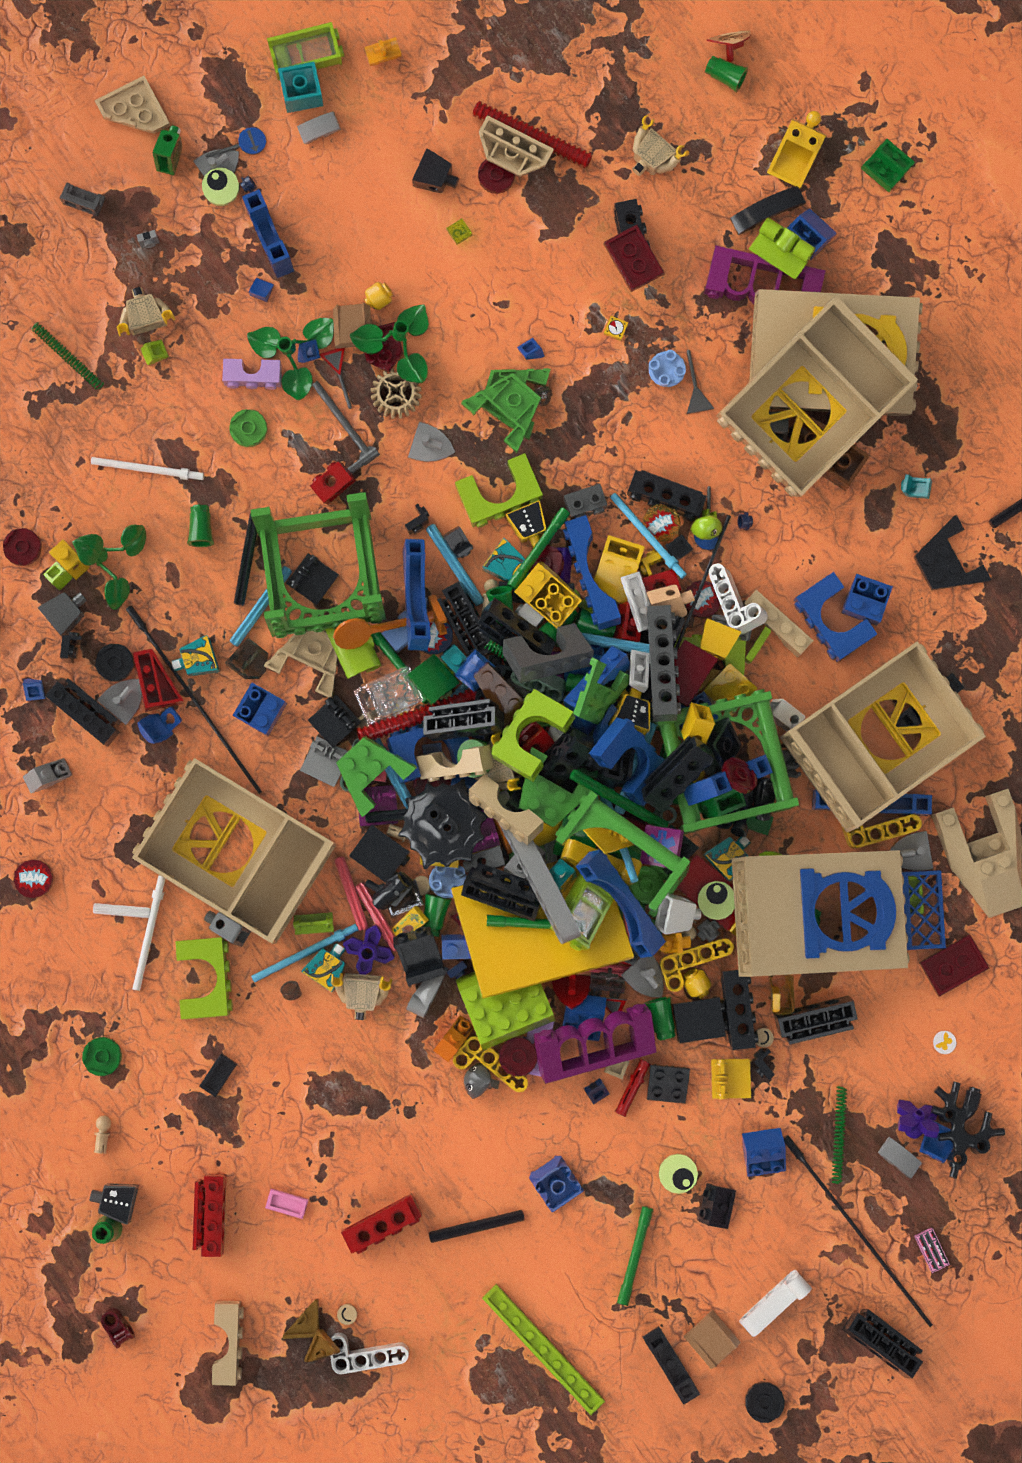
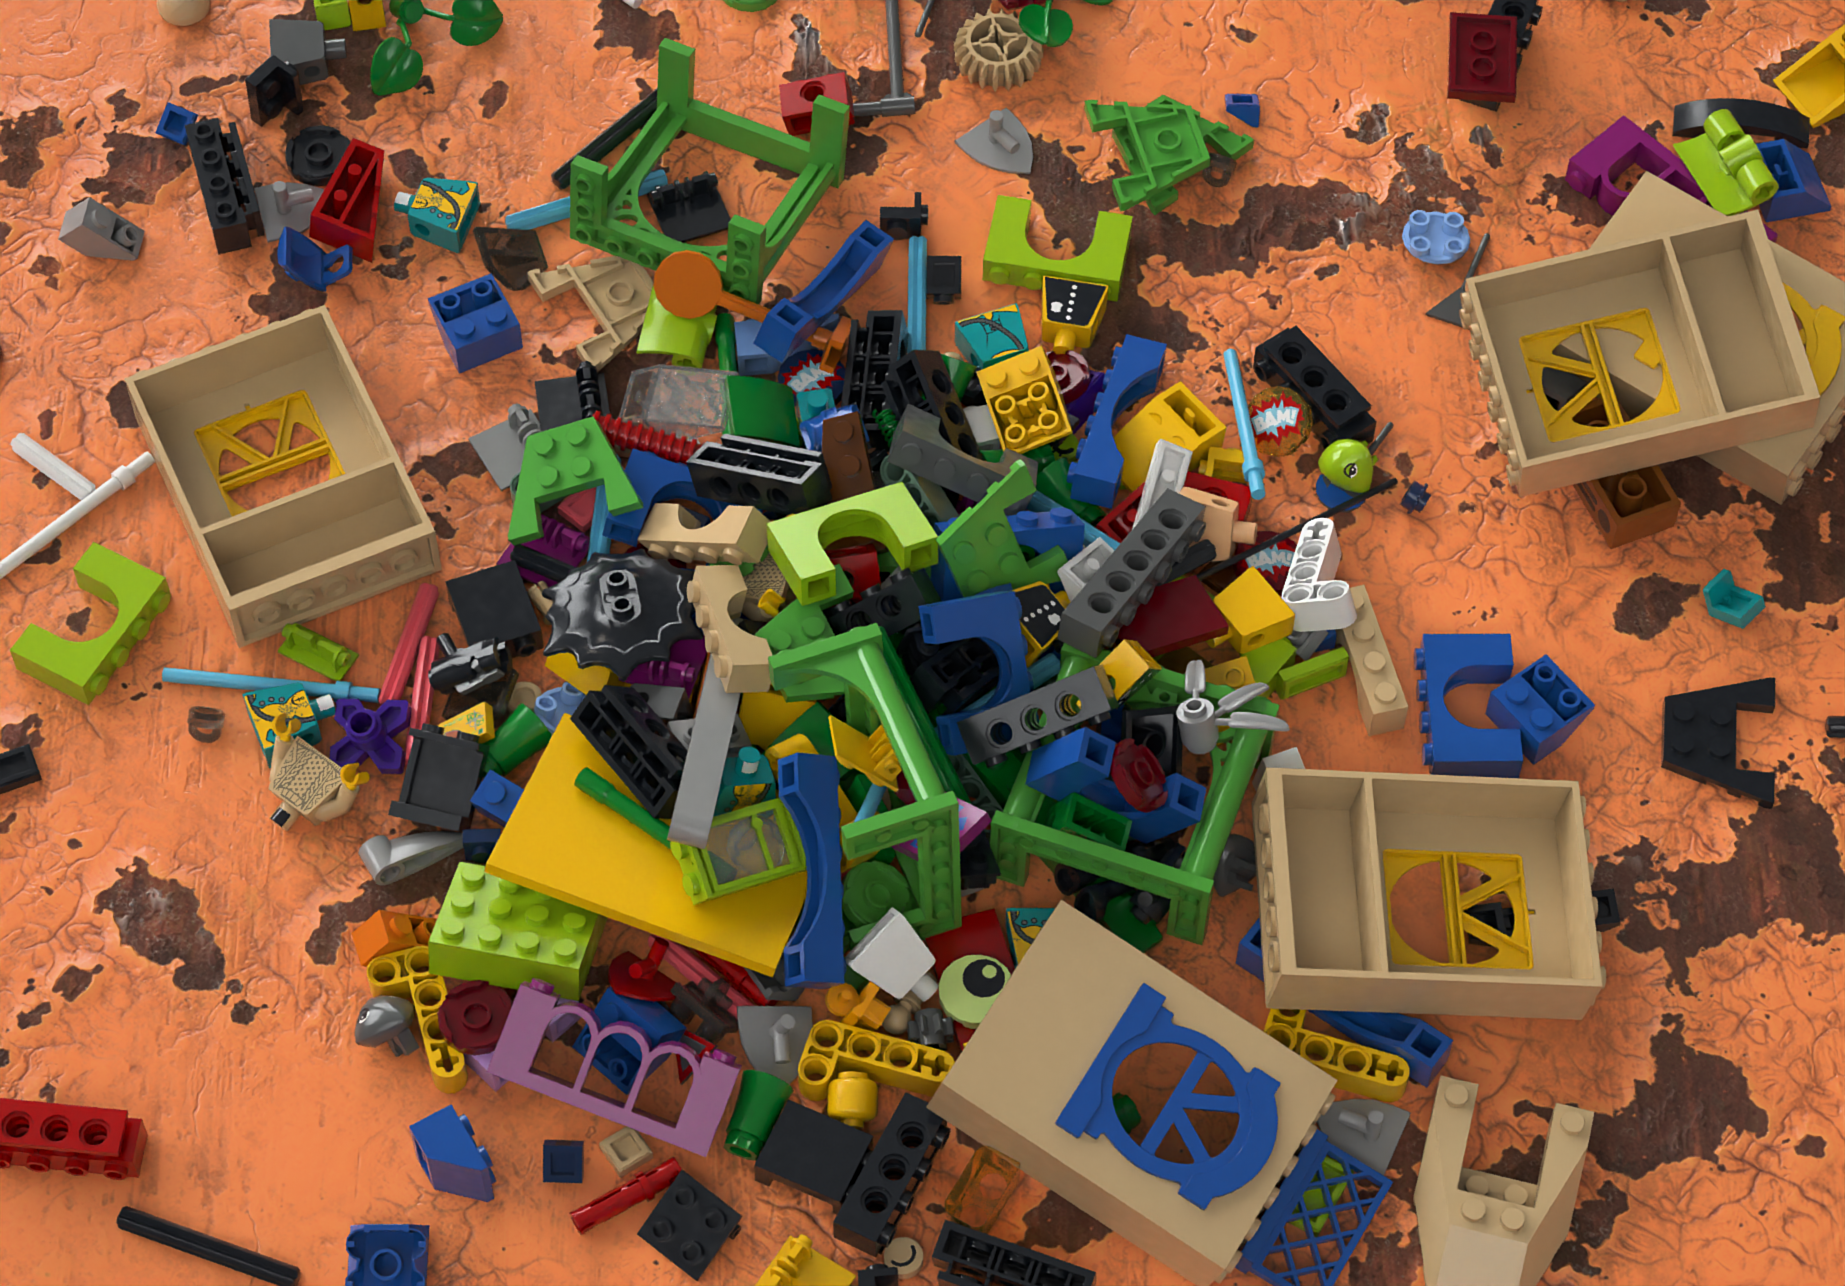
camera: 35 degrees right, 25 degrees down
black piece [126,605,262,794] -> none
green plant [187,504,214,547] -> none
dark grey torso [204,910,251,947] -> none
green piece [507,507,570,590] -> none
dark grey brick [564,484,607,520] -> none
tile [604,316,628,341] -> none
black bracket [664,534,693,561] -> none
yellow tile [771,987,781,1012] -> none
none -> blue slope [409,1105,496,1202]
none -> light grey plant [1176,660,1290,754]

